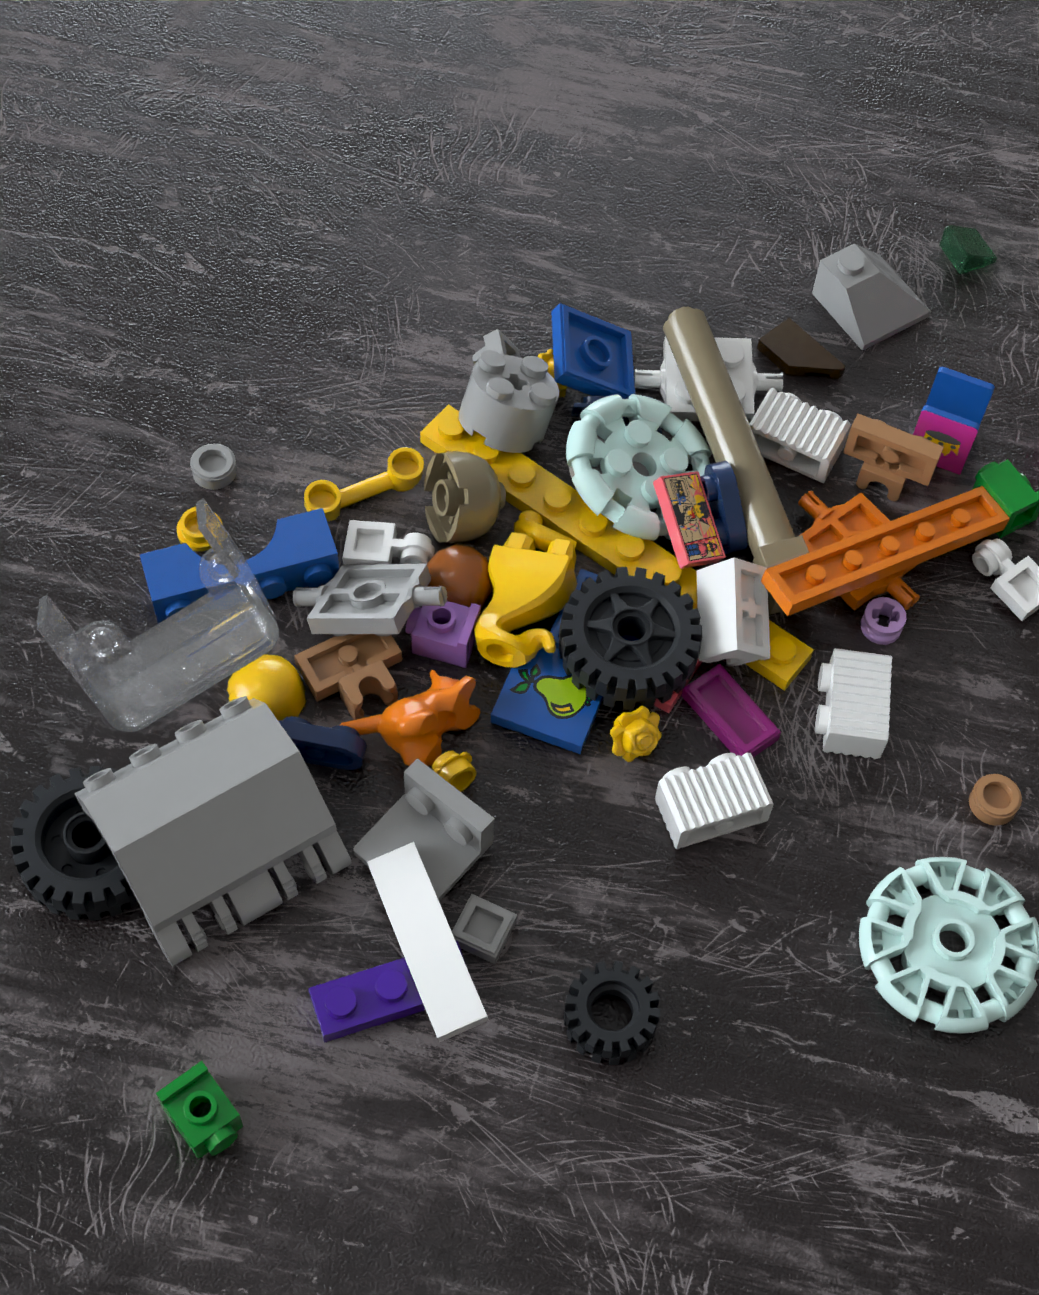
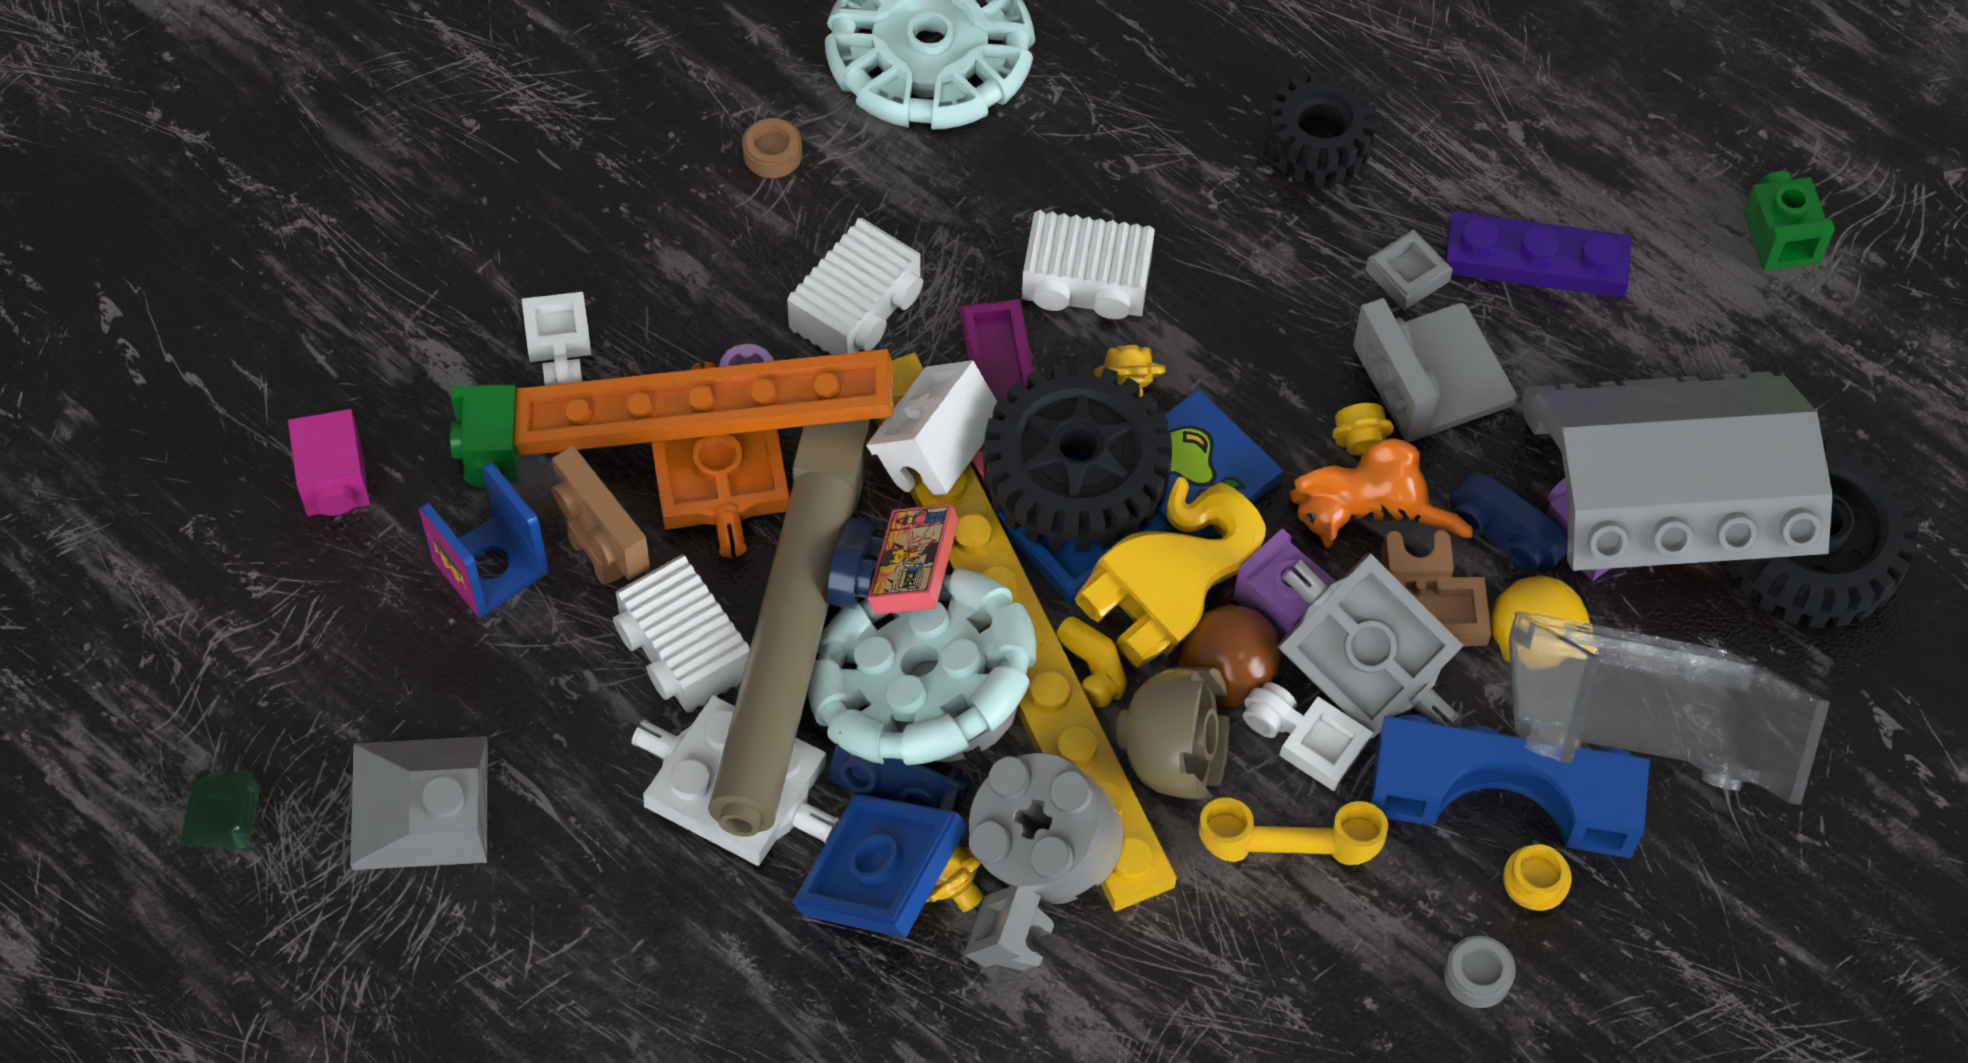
camera: 150 degrees left, 0 degrees up
white slope [367,842,489,1042] -> none
dark brown tile [757,318,846,379] -> none

